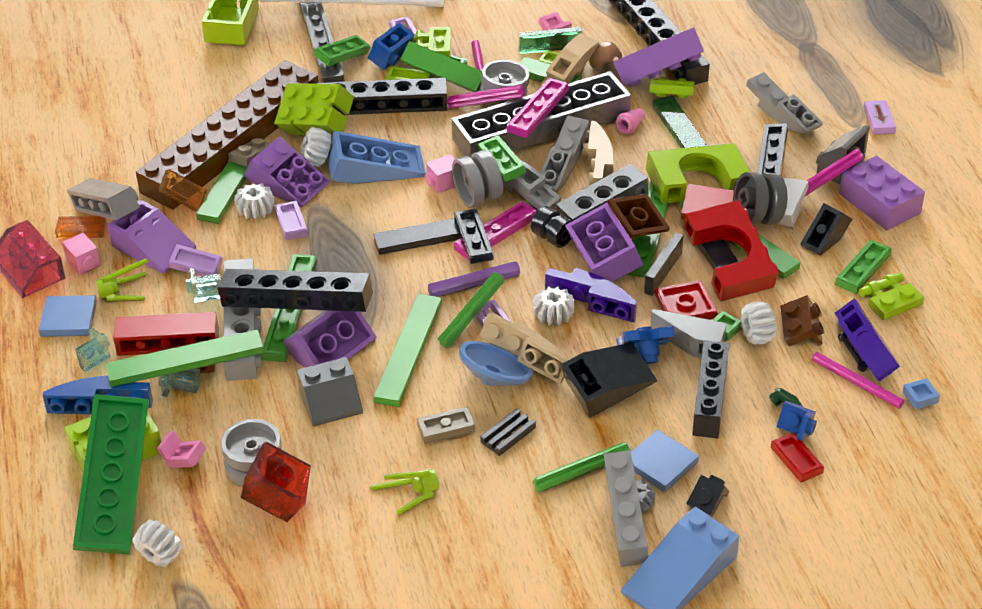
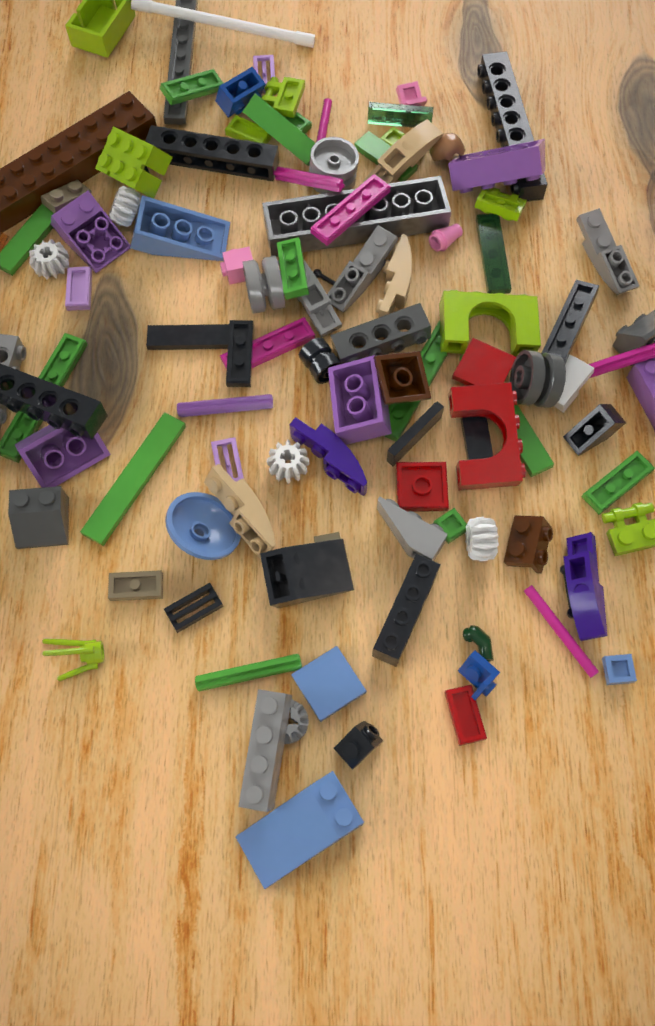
camera: 15 degrees right, 25 degrees up
bright green axle [438,272,504,348] -> none
blue plant [616,326,675,364] -> none

